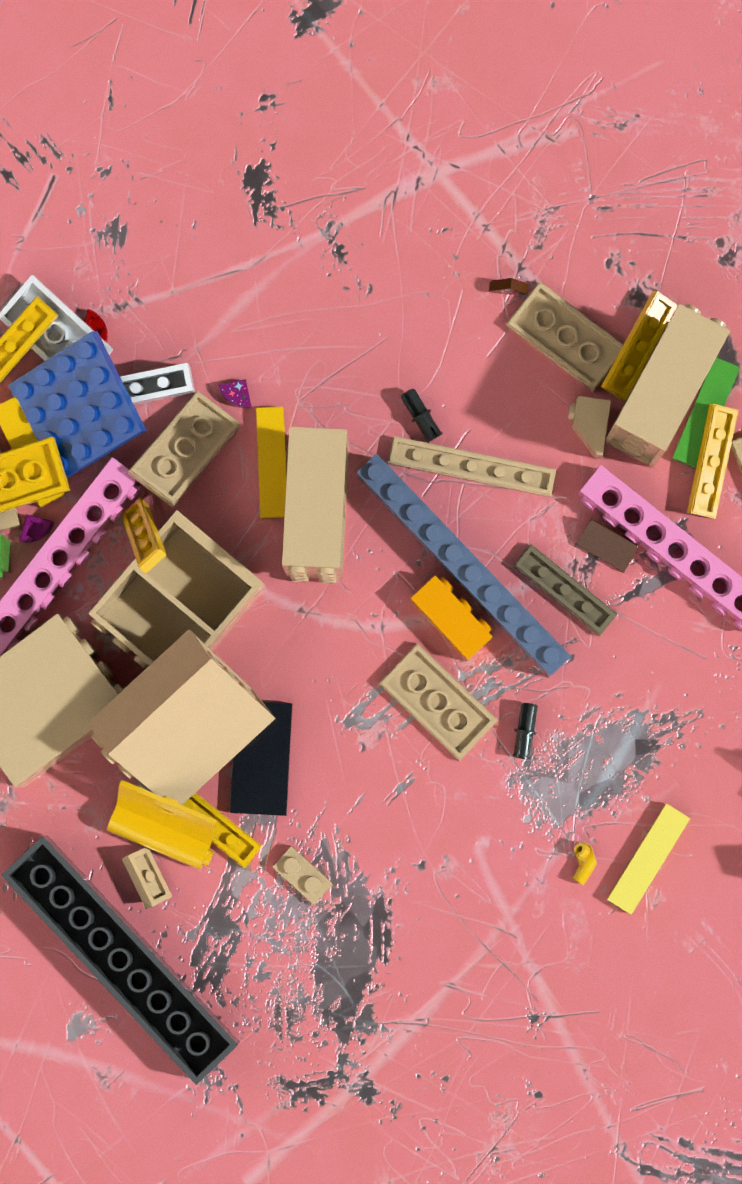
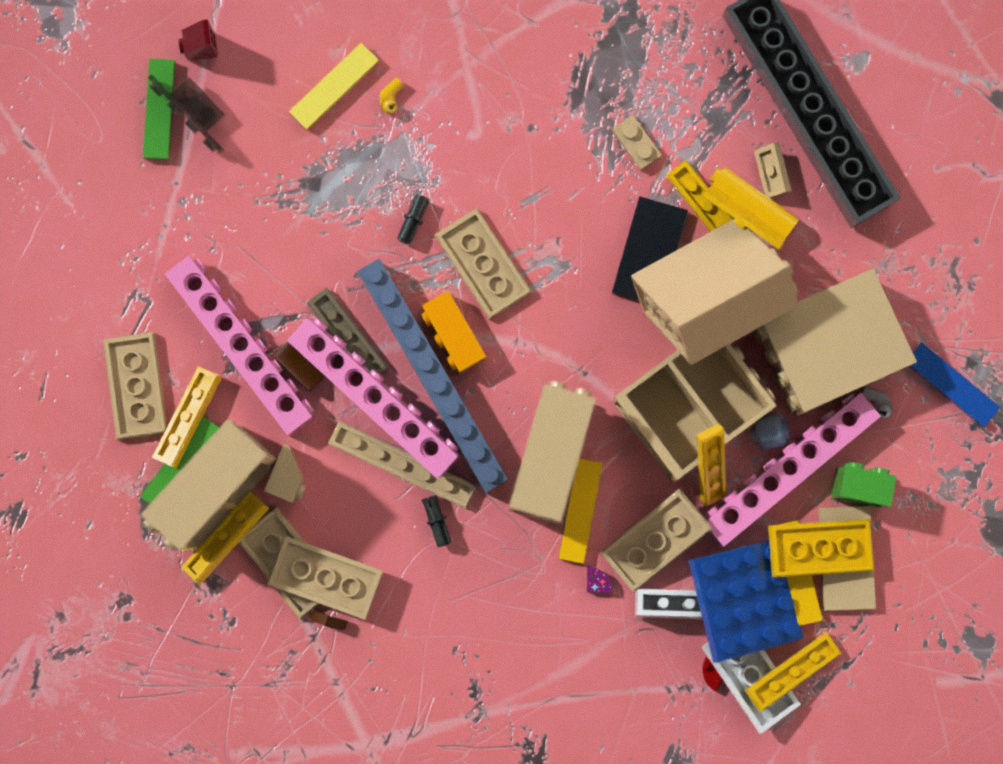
camera: 175 degrees left, 0 degrees up
magenta tile [19,514,54,543] -> none
none -> tan plate [268,536,383,620]
none -> bright pink brick [287,318,461,479]
none -> sand blue head [751,414,790,450]

